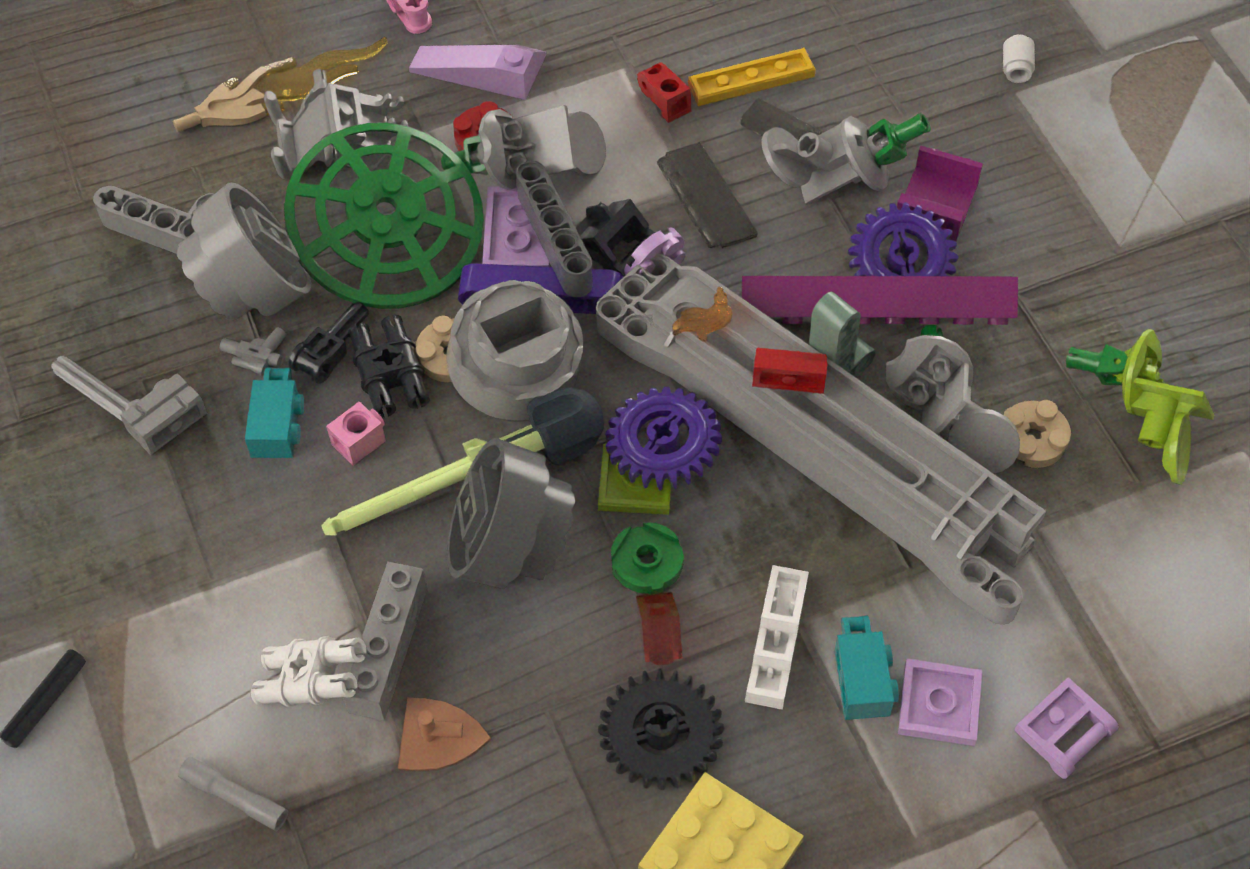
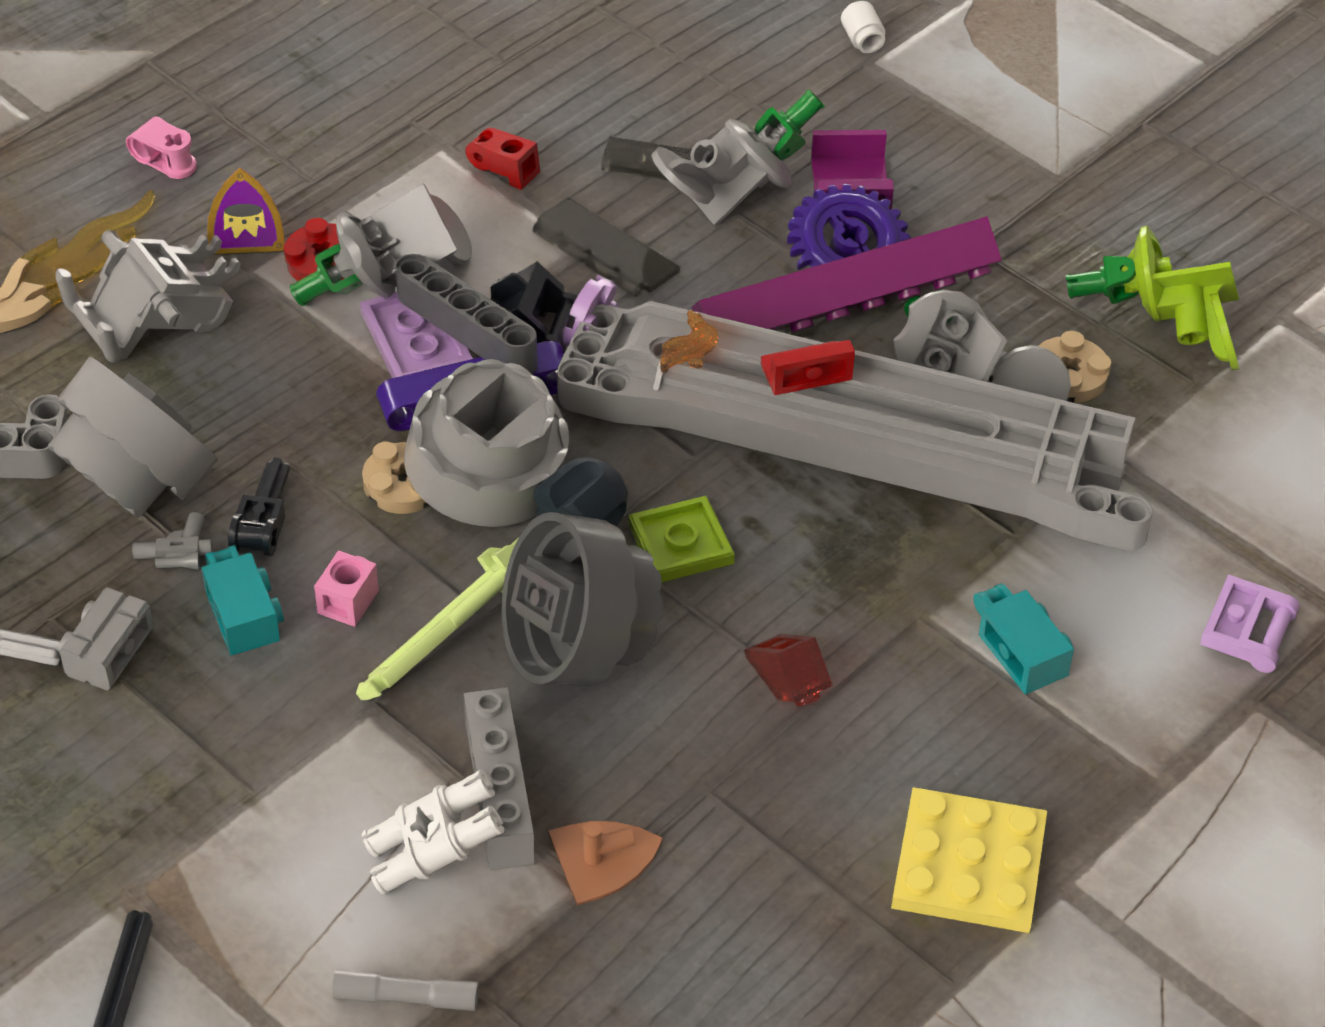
camera: 25 degrees left, 10 degrees down
green dish [284,123,484,309] -> none
black pin [348,314,430,418] -> none
lavender wedge [409,45,546,100] -> none
black gear [598,668,724,790] -> none
dark purple gear [605,387,722,491] -> none
green plate [611,522,684,596] -> none
yellow tile [688,48,816,106] -> none
white slope [745,565,809,710] -> none
sand green beam [809,291,876,378] -> none
lavender plate [898,659,982,746] -> none
none -> shield [207,167,285,254]

